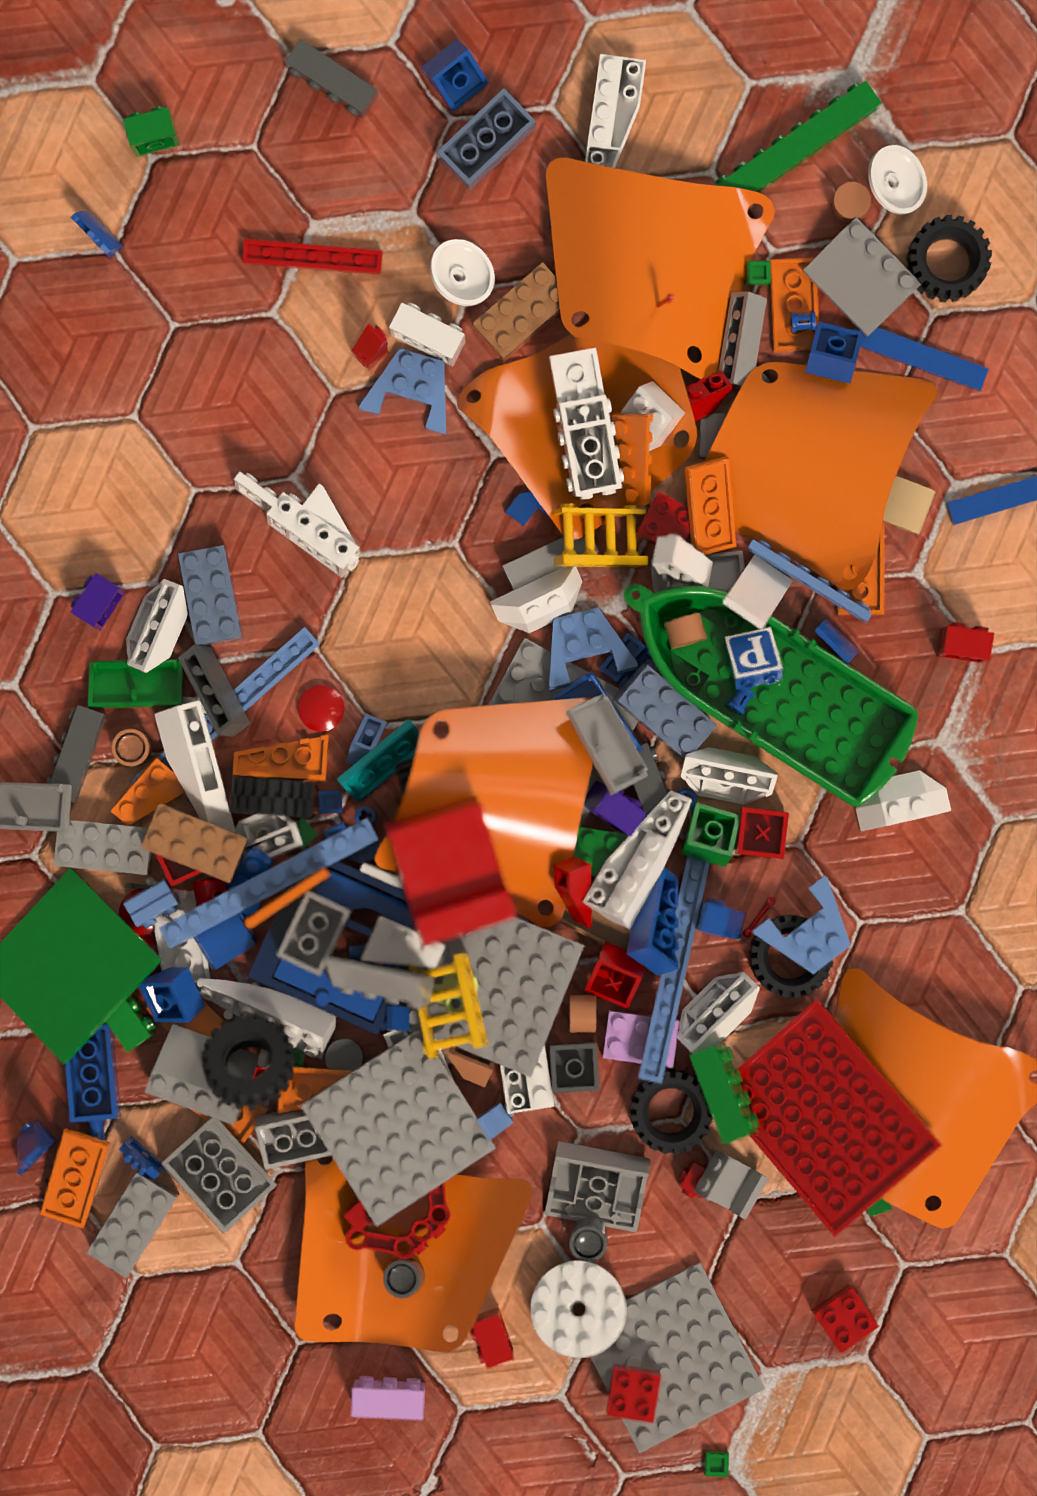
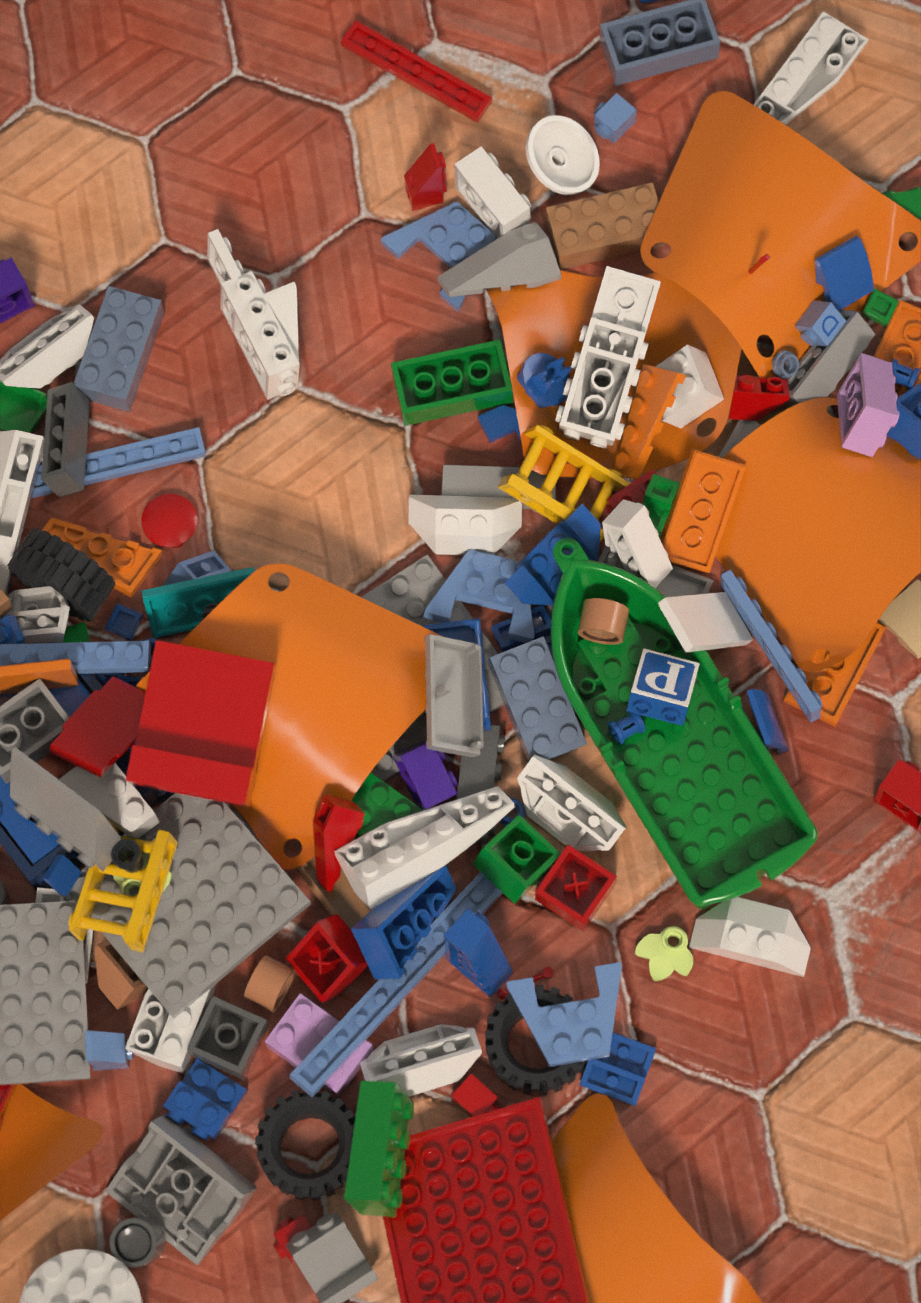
camera: 30 degrees right, 15 degrees down
none -> red piece [50,676,146,778]
none -> black piece [111,839,144,873]
none -> blue plate [163,1059,247,1142]
none -> green brick [391,340,513,426]
none -> light grey wedge [437,222,561,297]
none -> red brick [451,1074,498,1117]
none -> blue piece [504,504,600,606]
none -> blue plate [517,353,572,408]
none -> blue slope [580,1032,657,1106]
none -> medium blue brick [594,93,637,143]
none -> yellowish green plate [635,926,693,981]
none -> green slope [642,474,680,539]
none -> sand blue plate [772,350,799,379]
none -> medium blue brick [795,301,846,346]
none -> blue slope [815,236,874,311]
none -> lavender brick [837,353,899,457]

